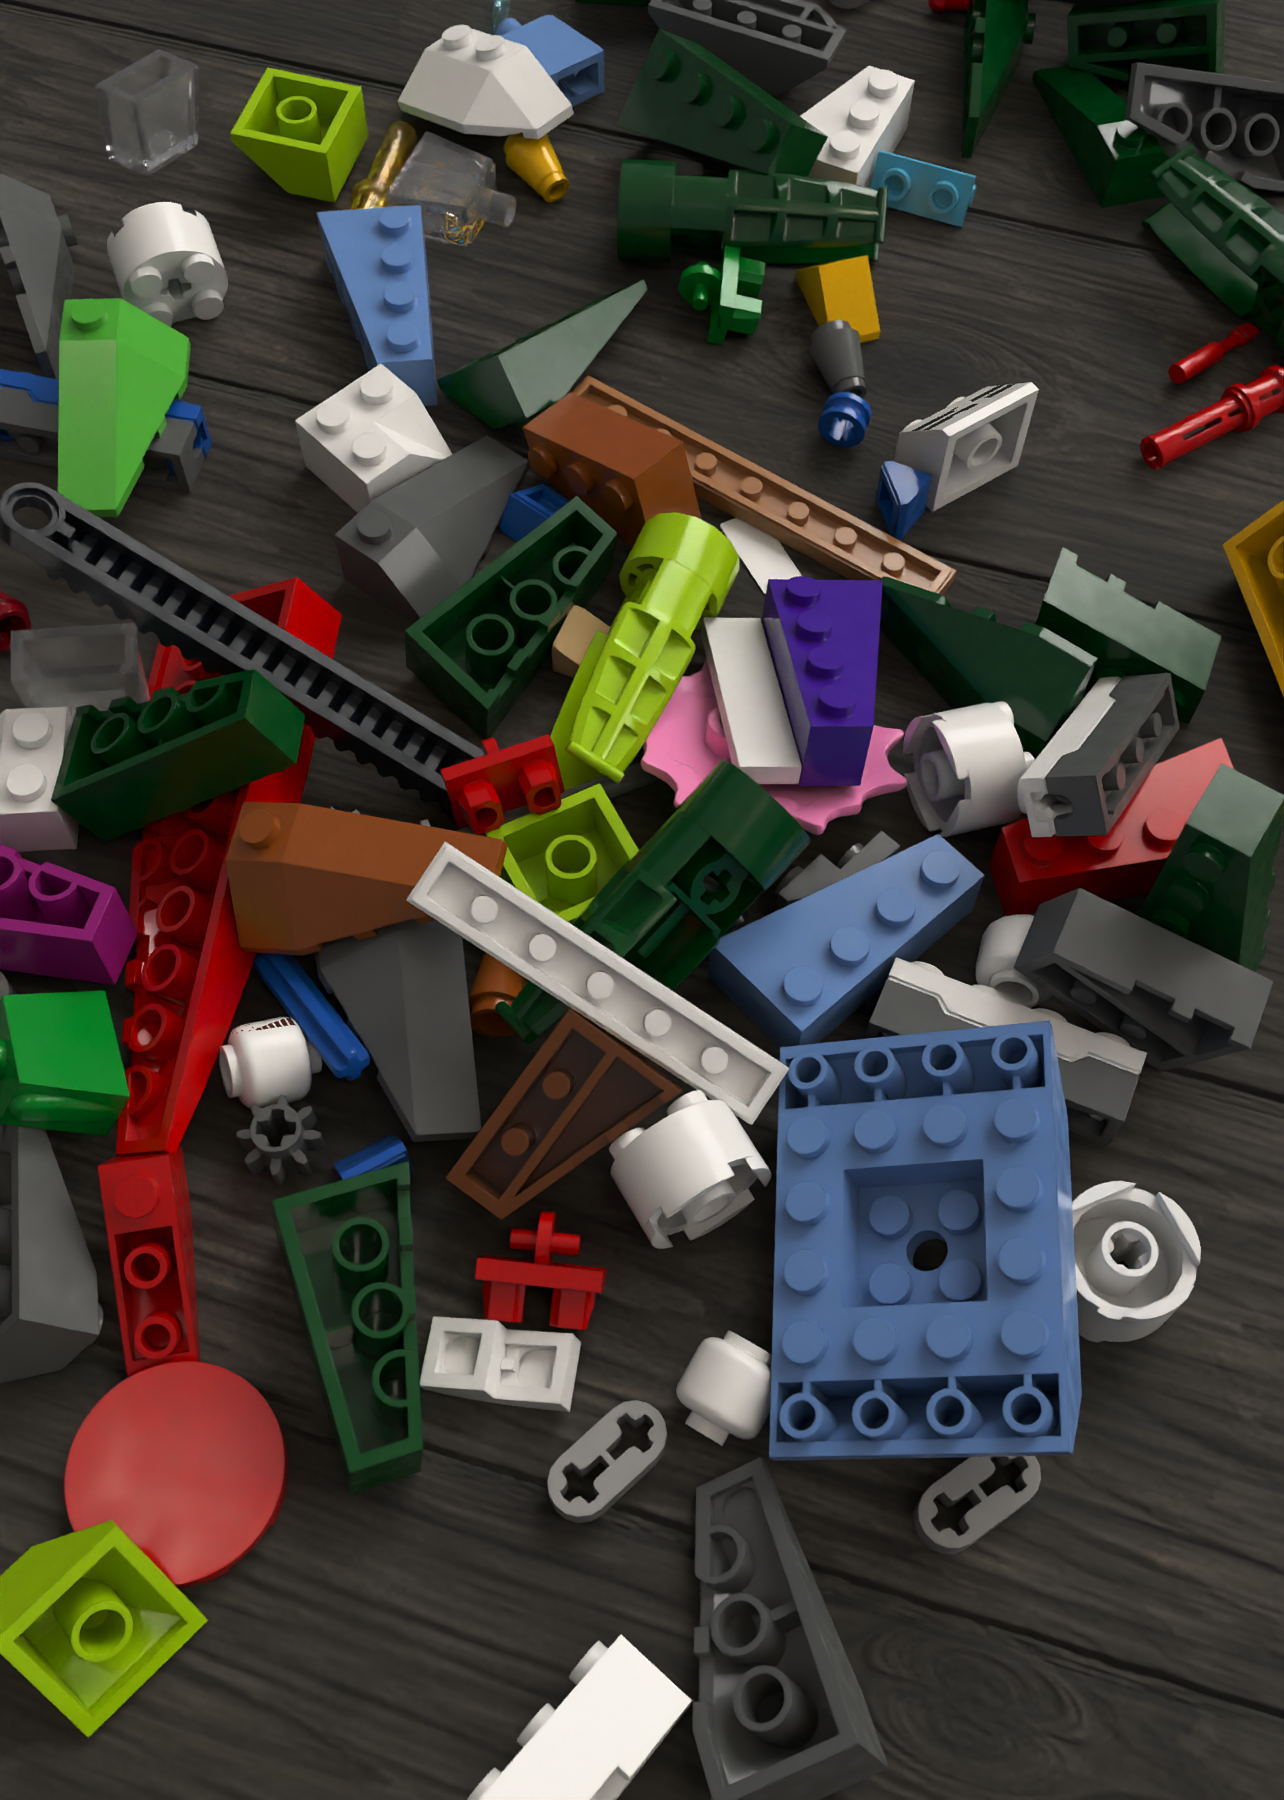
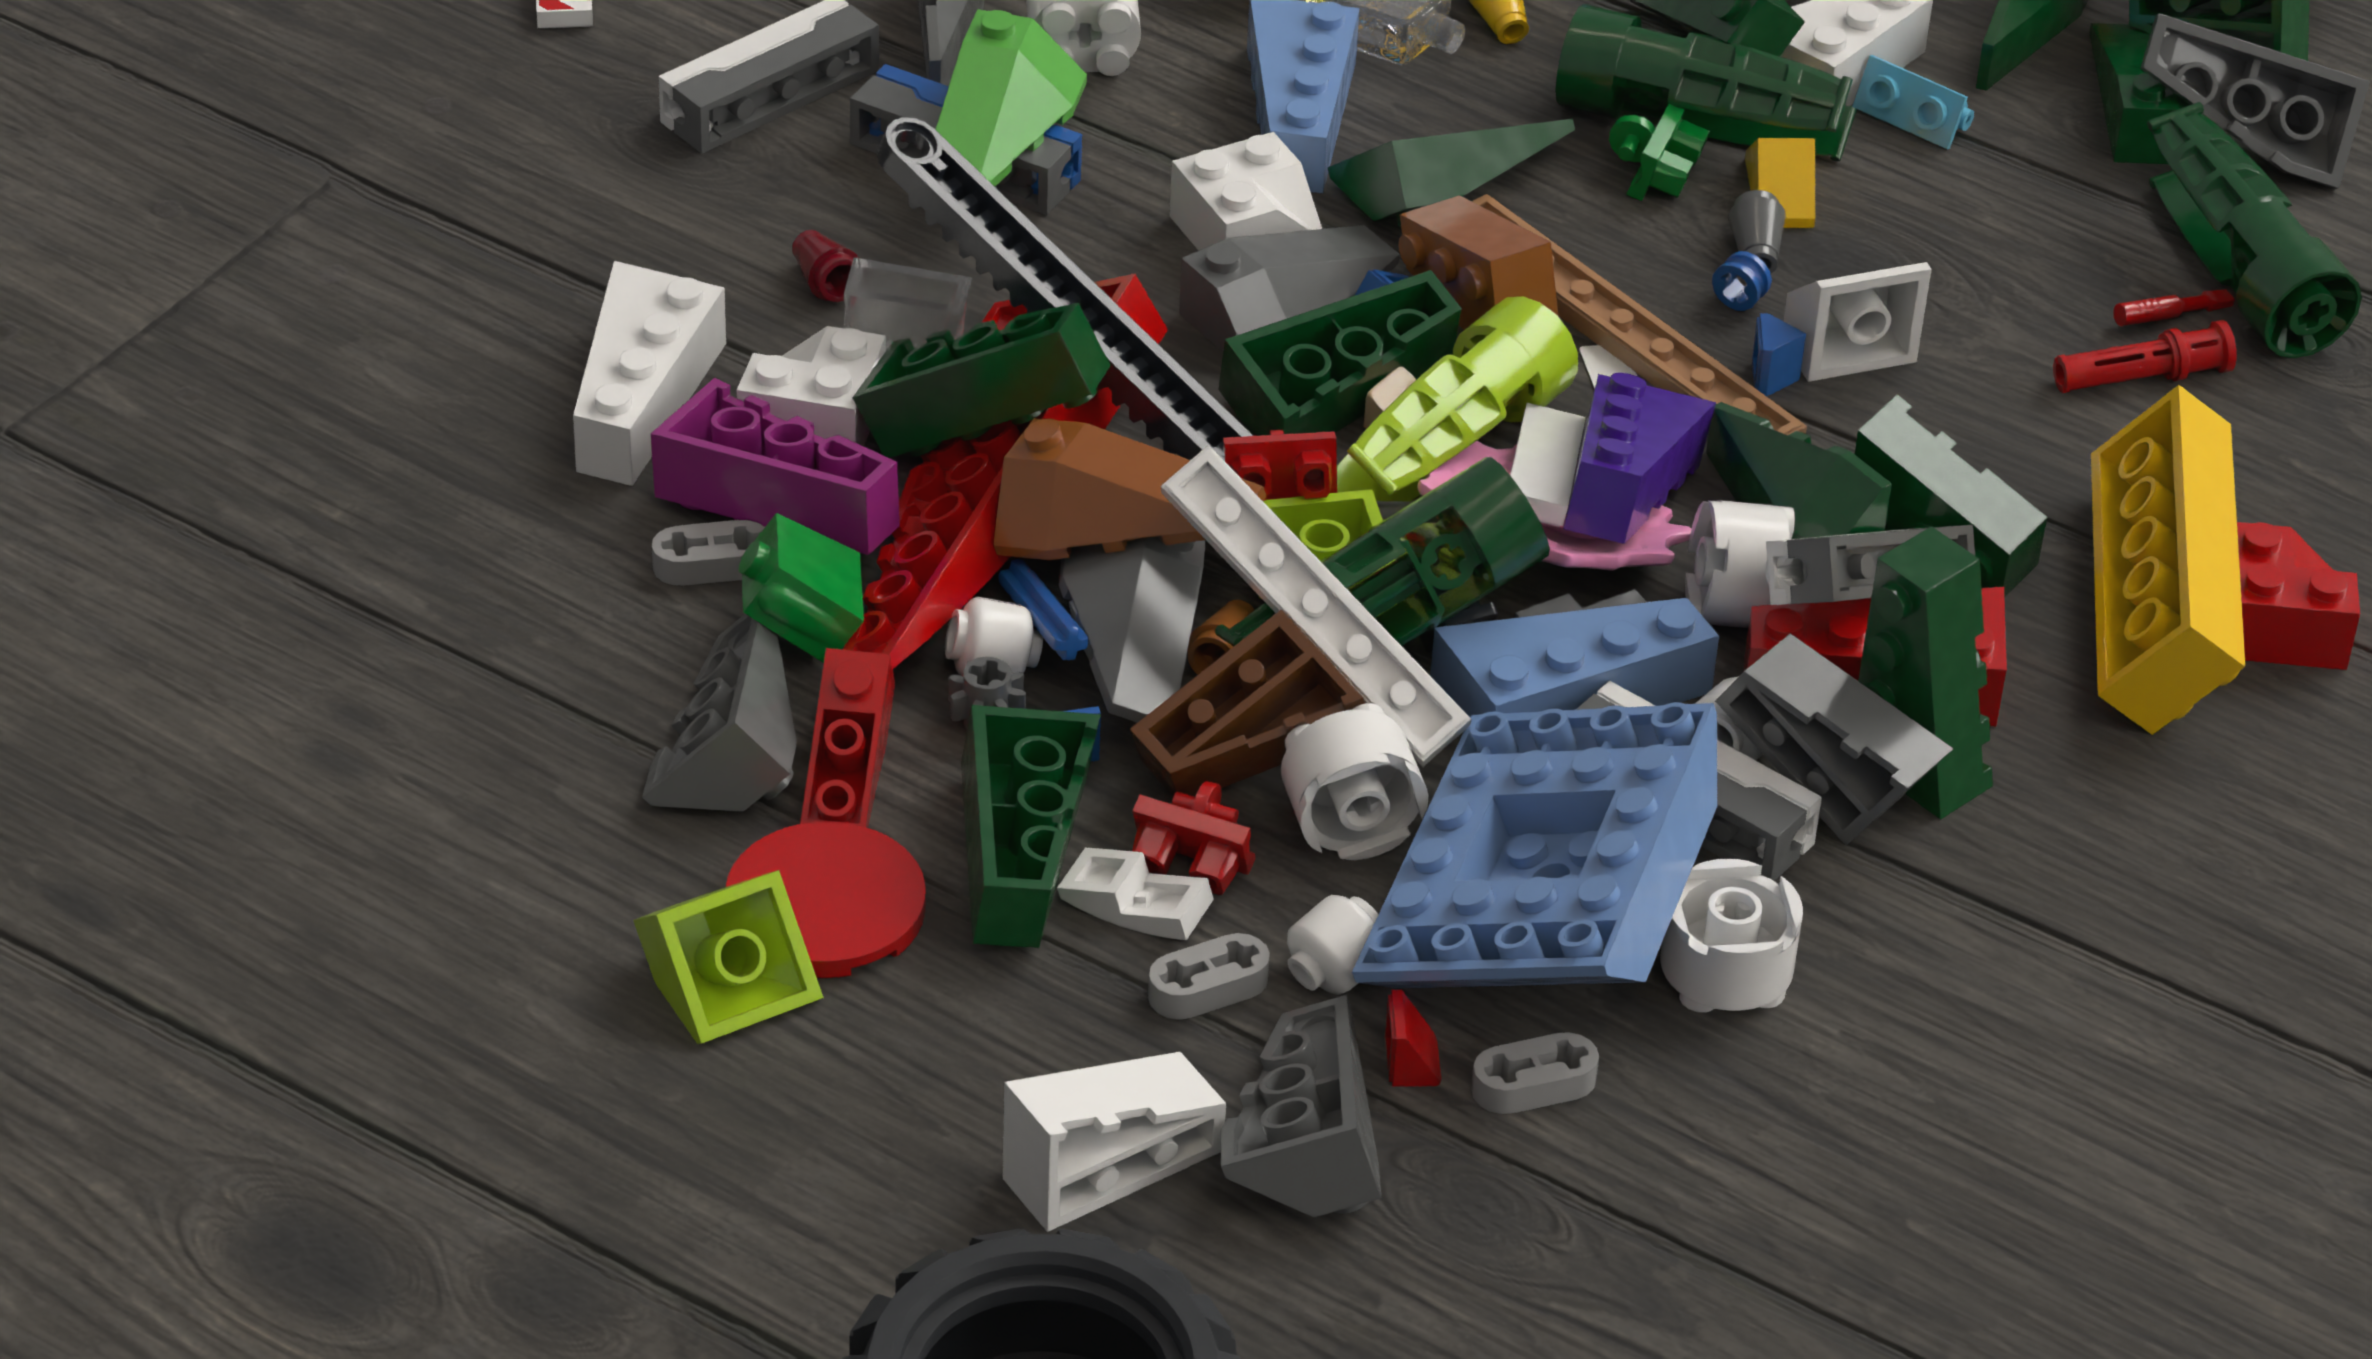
camera: 15 degrees right, 20 degrees down
none -> red slope [1385,990,1442,1087]

